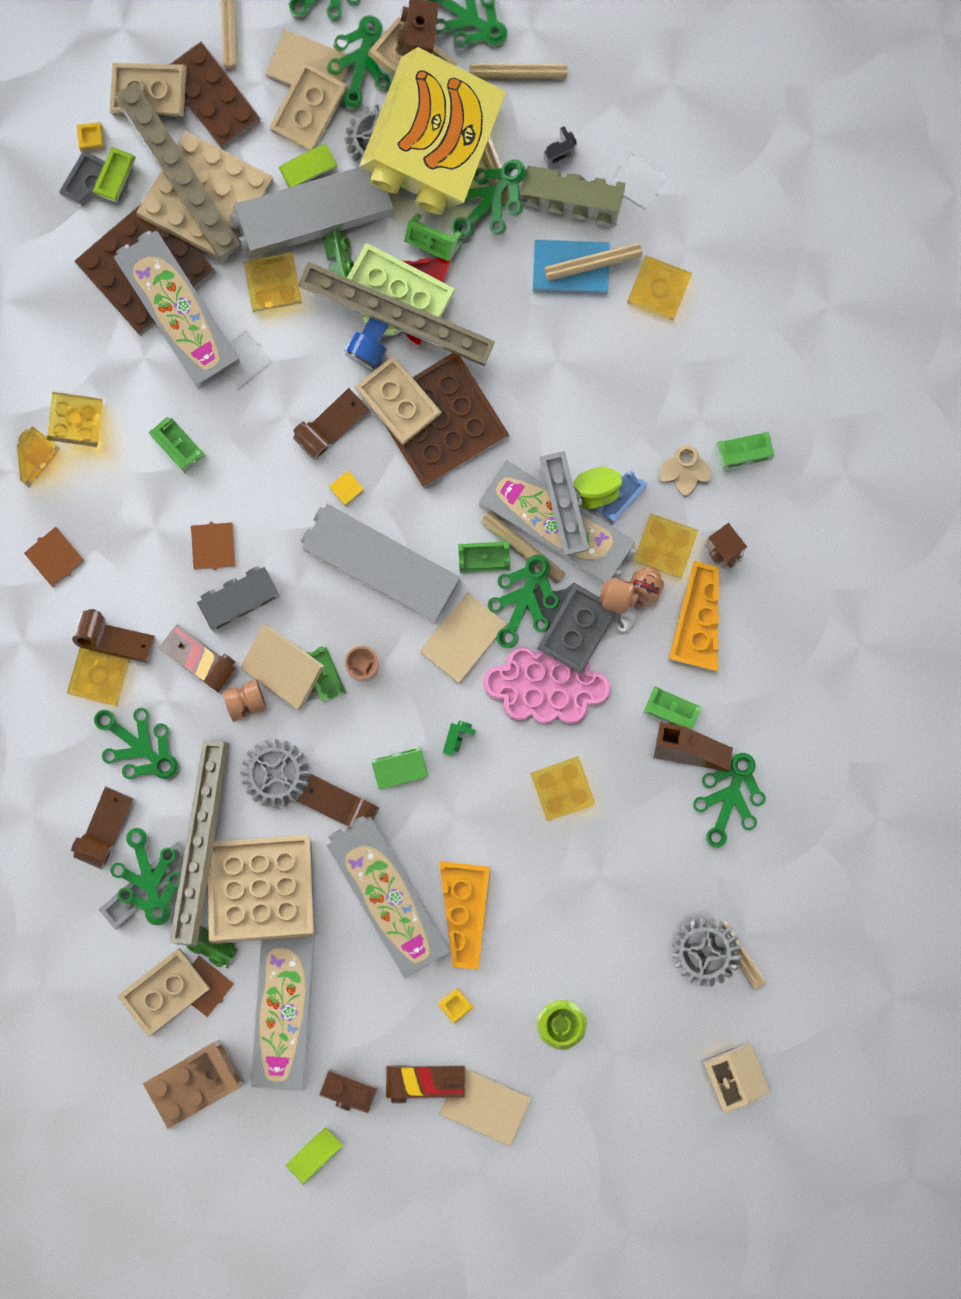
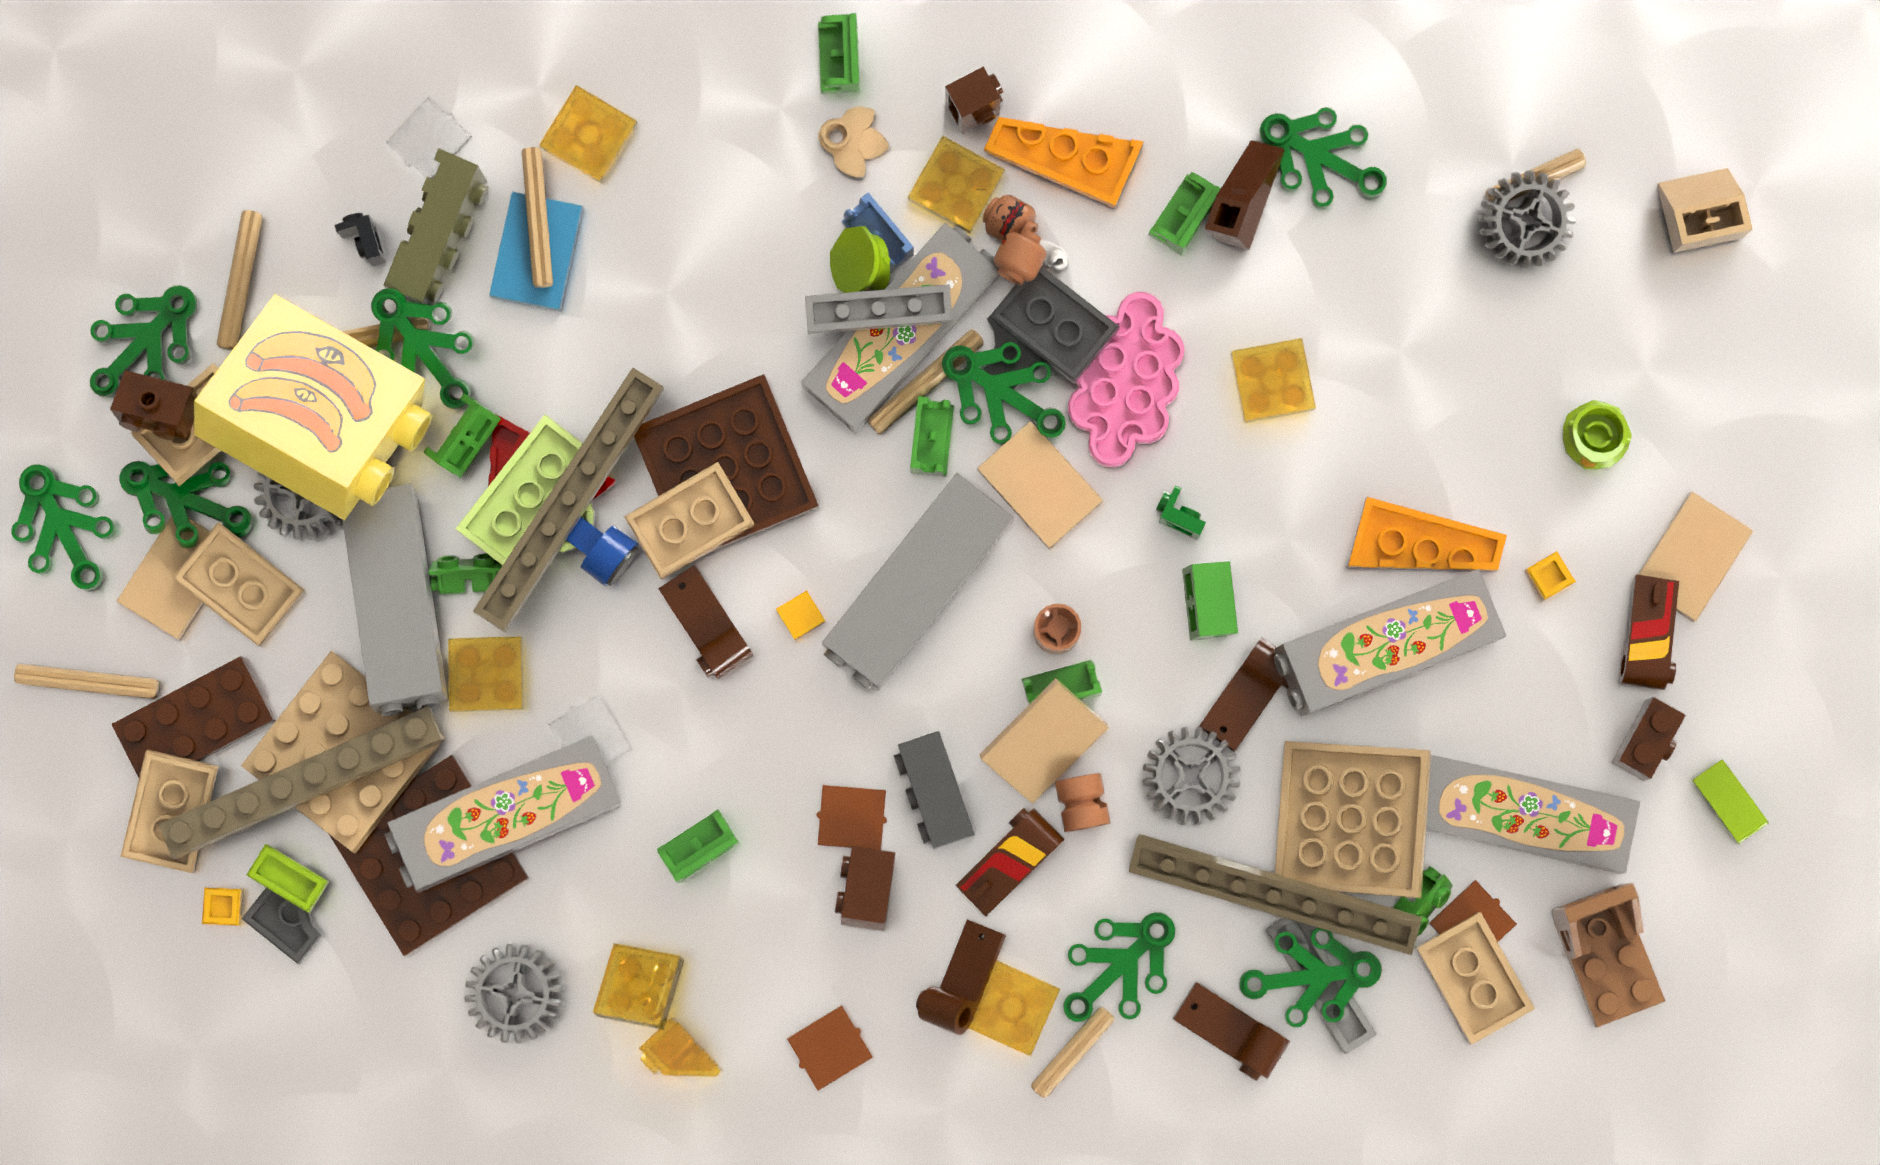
camera: 85 degrees left, 0 degrees up
lime slope [279,144,338,188] -> none
none -> light grey gear [465,944,564,1043]
none -> reddish brown brick [835,846,895,931]
none -> tan axle [1031,1007,1115,1098]

